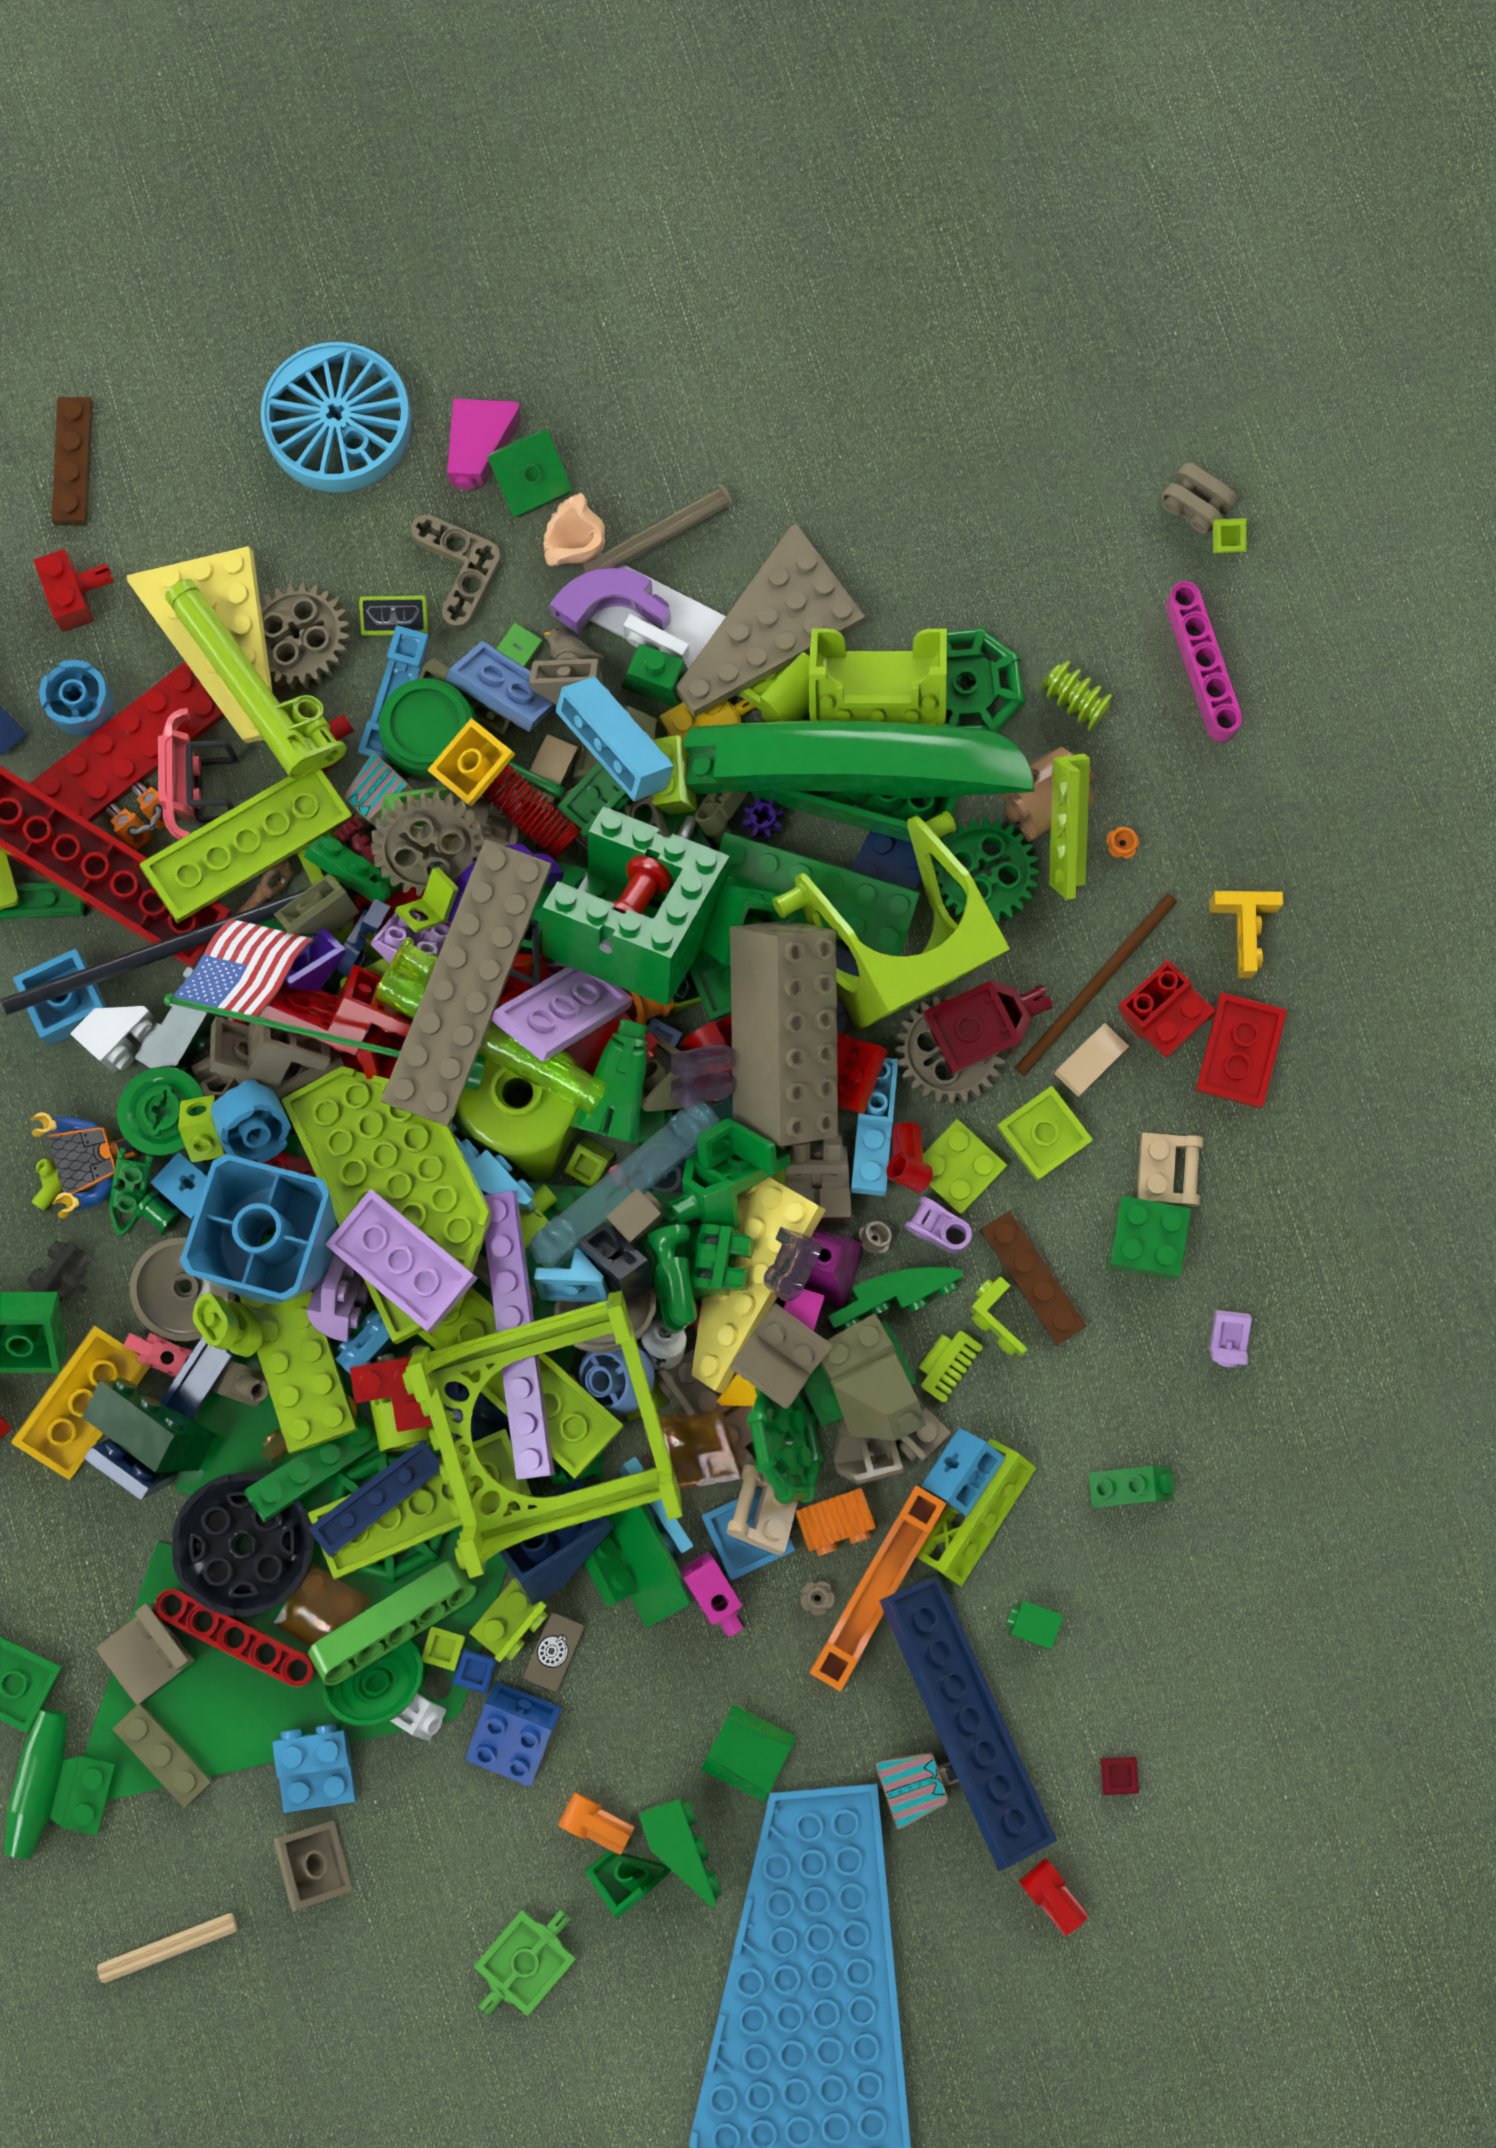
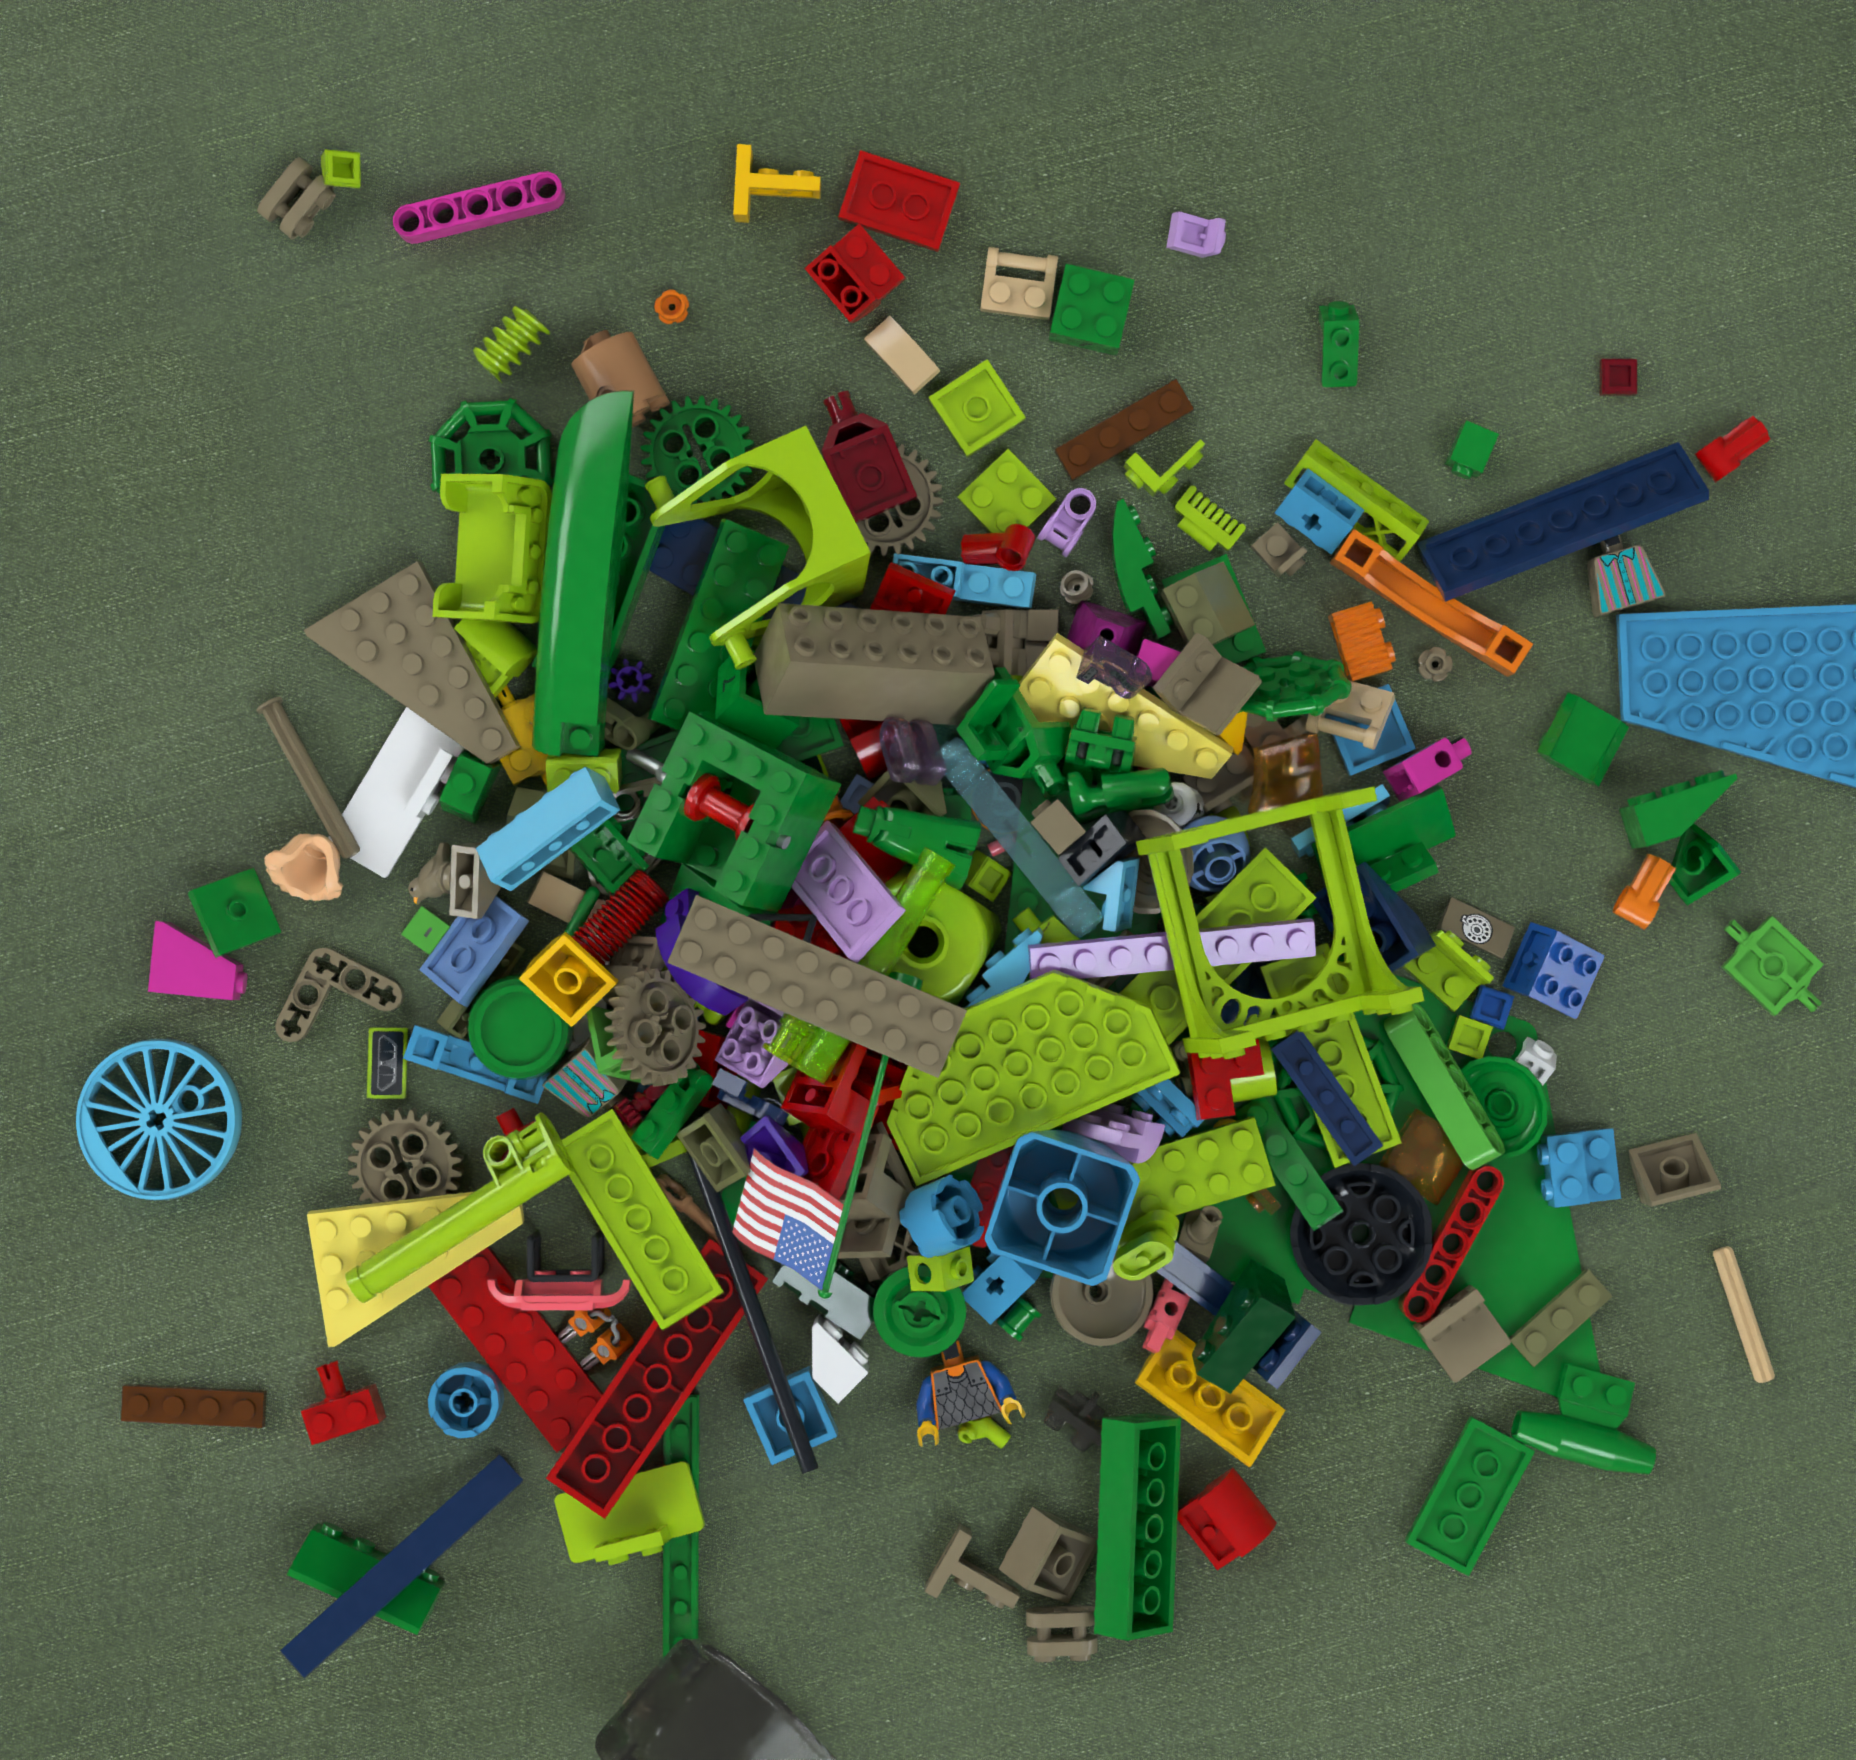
camera: 85 degrees left, 10 degrees up
green piece [109,1148,153,1237] -> none
lavender plate [325,1189,477,1334] -> none
lime bracket [395,867,459,933] -> none
medium lavender arch [550,568,671,634] -> none
olive slope [830,1351,926,1441] -> none
dark tan slope [832,1422,904,1484] -> none
reddish brown piece [1014,894,1177,1076] -> none
lime fence [1049,754,1090,900] -> none

